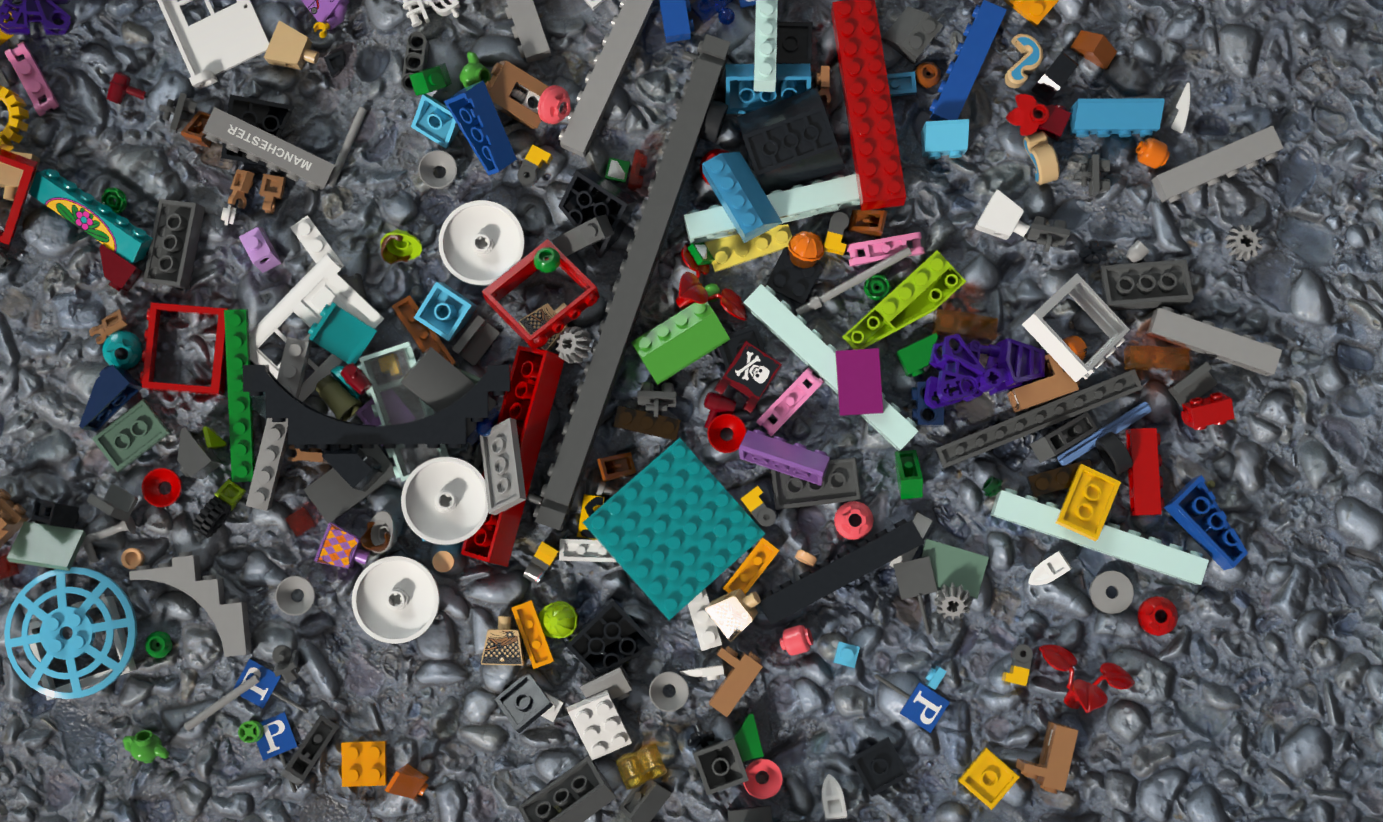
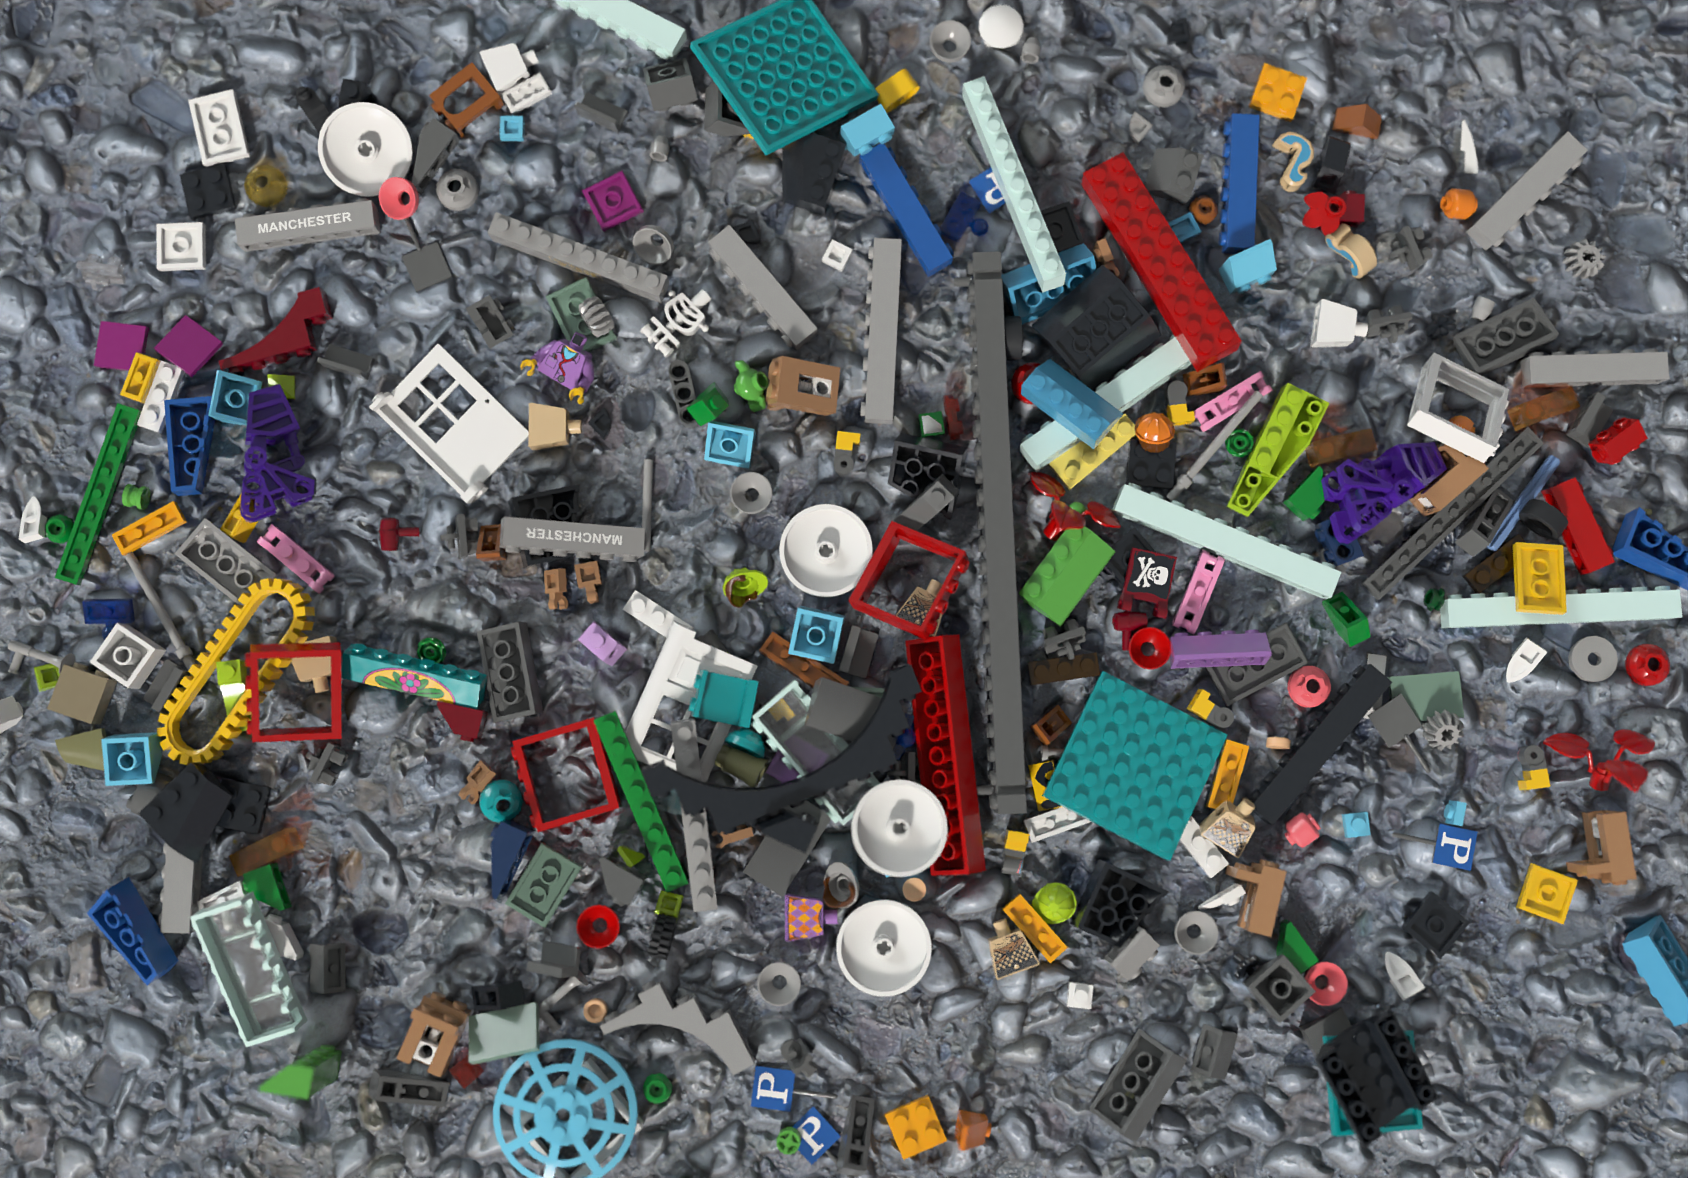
camera: 25 degrees left, 0 degrees up
light grey bar [184,674,260,731] -> none
white plate [221,204,237,226] -> none
clear red plate [285,507,316,537] -> none
dark red piece [340,363,372,395] -> none
blue wedge [444,81,517,175] -> none
light grey plate [479,418,526,515] -> none
plate [494,671,553,733] -> none
green plate [534,247,560,273] -> none
coral piece [538,85,571,124] -> none
light grey gear [555,326,592,363] -> none
white plate [567,690,632,761] -> none
clear yellow brick [616,743,667,790] -> none
green tile [688,243,715,265] -> none
magenta tile [835,348,883,416] -> none
dark azure slope [1069,98,1165,138] -> none

